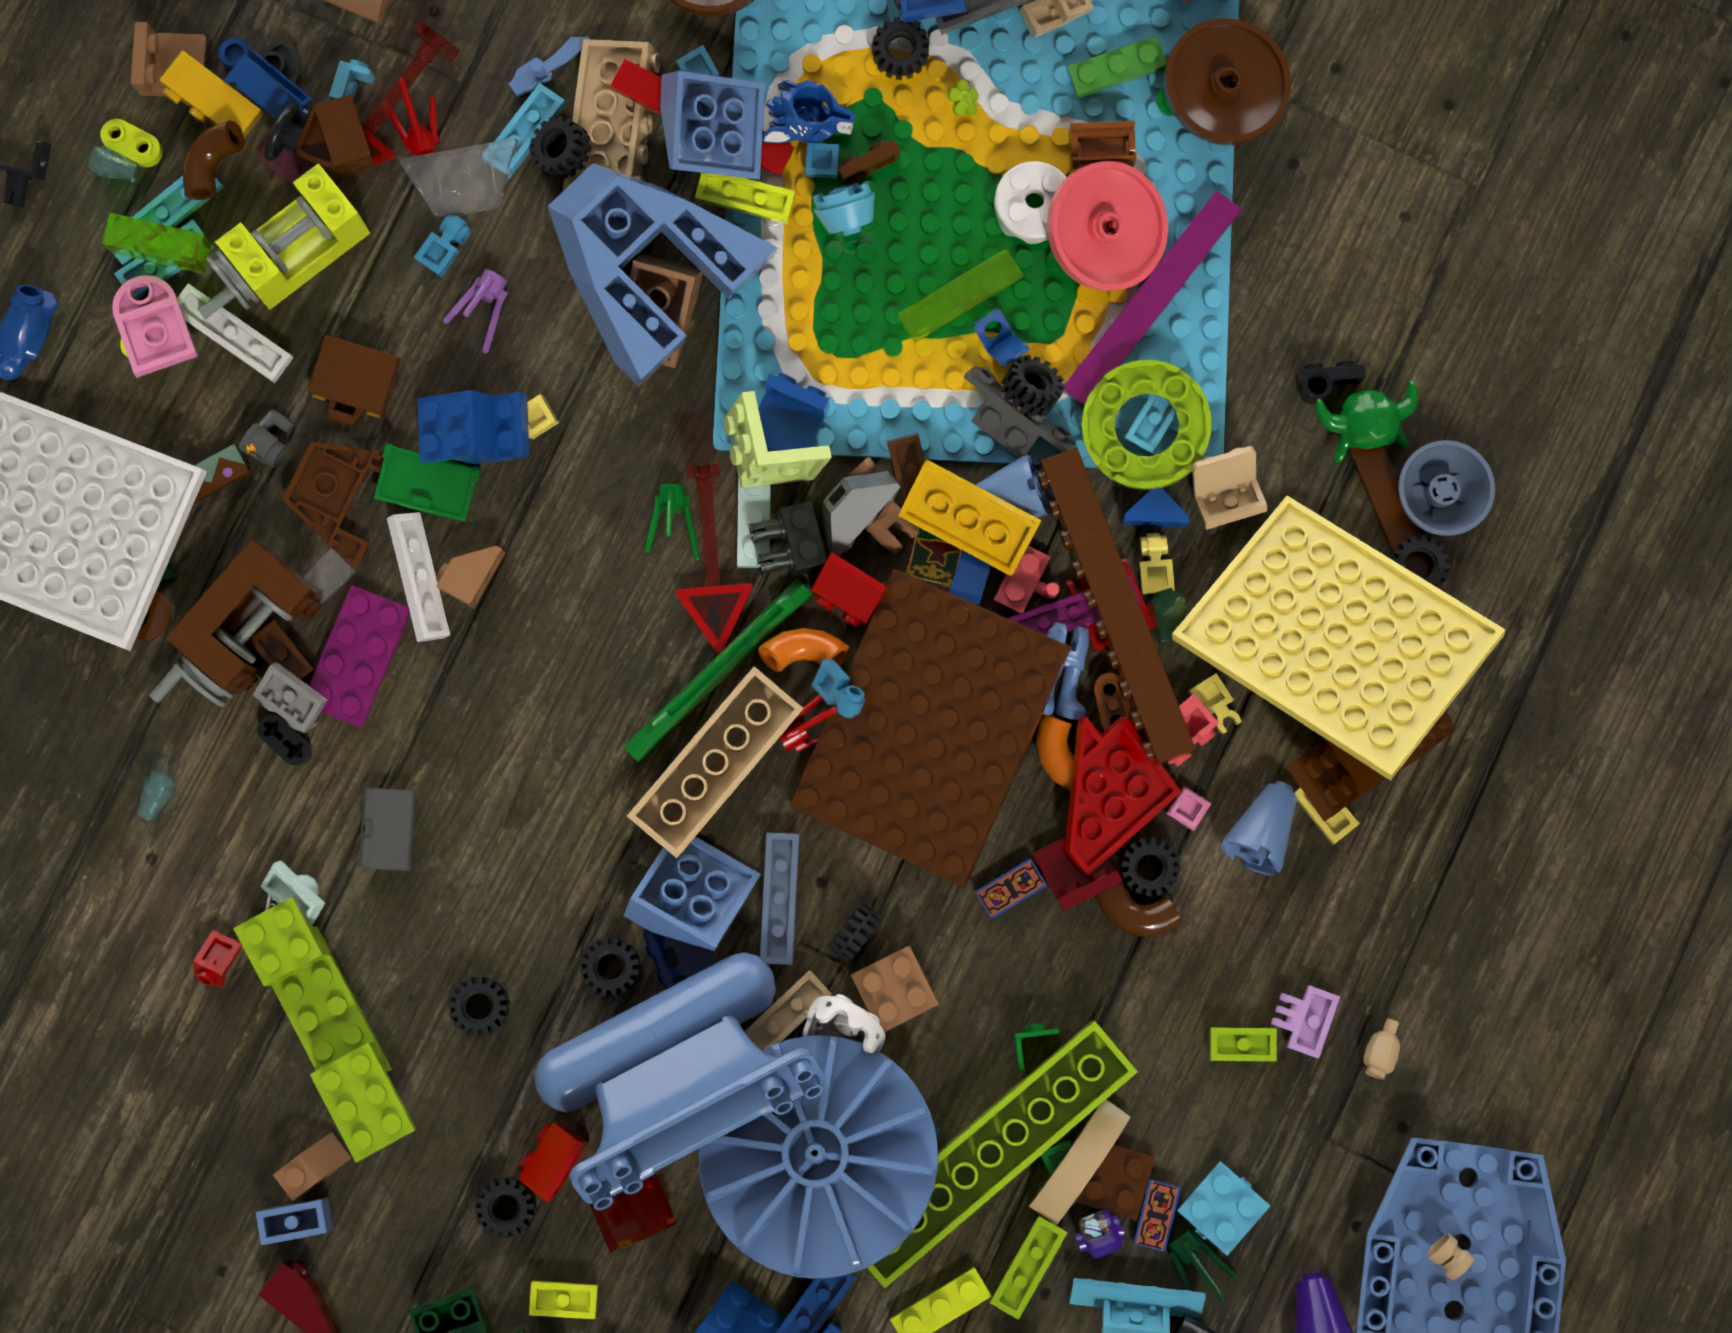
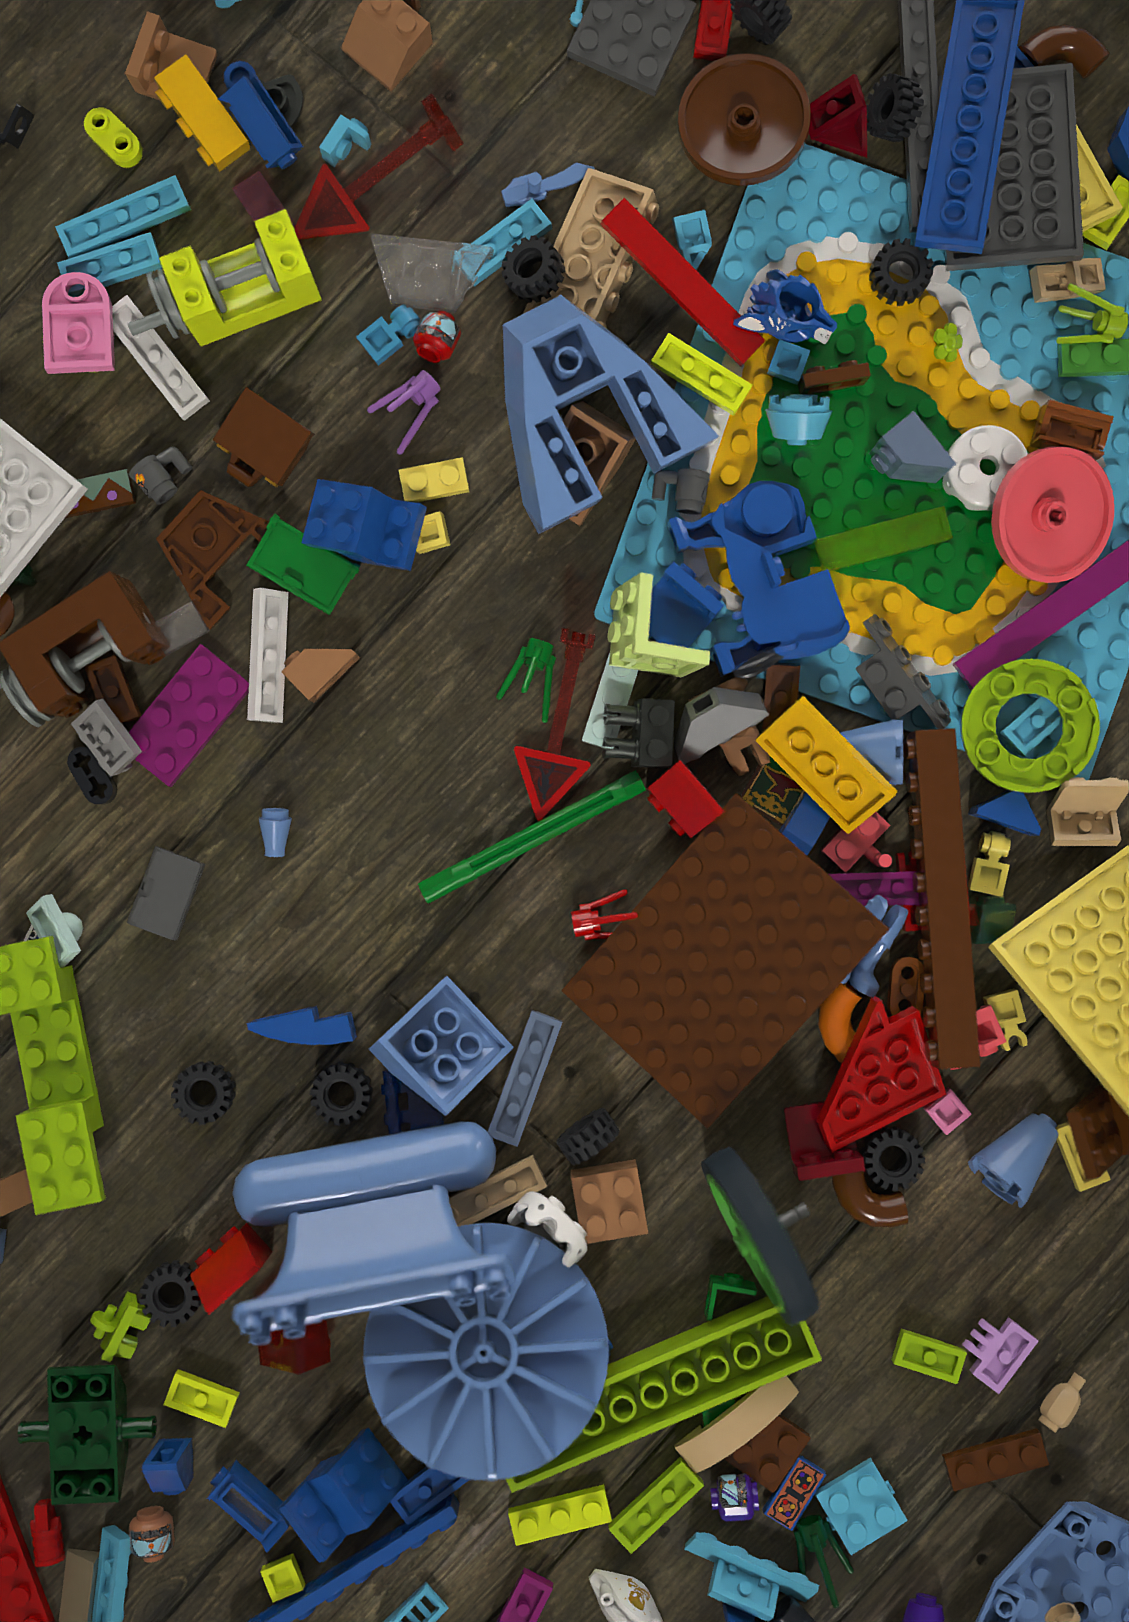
camera: 15 degrees right, 5 degrees up
clear light blue cone [88,146,138,182] -> none
clear neon green brick [102,213,212,274] -> none
reddish brown cylinder [183,120,245,200] -> none
reddish brown piece [264,94,374,182] -> none
red plant [384,77,440,157] -> none
tan slope [627,667,804,858] -> none
medium blue slope [660,71,765,180] -> none
orange cylinder [758,628,850,672] -> none
dark azure plate [812,659,865,718] -> none
blue bracket [973,308,1029,367] -> none
tile [975,858,1047,920] -> none
black tyre [1001,355,1064,416] -> none
none -> lime hips [90,1291,152,1362]
none -> blue slope [247,1006,357,1045]
none -> medium blue cone [259,808,292,857]
none -> light yellow plate [399,457,470,503]
none -> head [413,311,461,363]
none -> dark grey piece [652,469,710,515]
none -> blue animal [667,481,850,678]
none -> black wheel [701,1147,820,1326]
none -> sand blue slope [869,411,956,483]
none -> reddish brown plate [942,1428,1049,1491]
none -> lime plant [1056,283,1129,344]

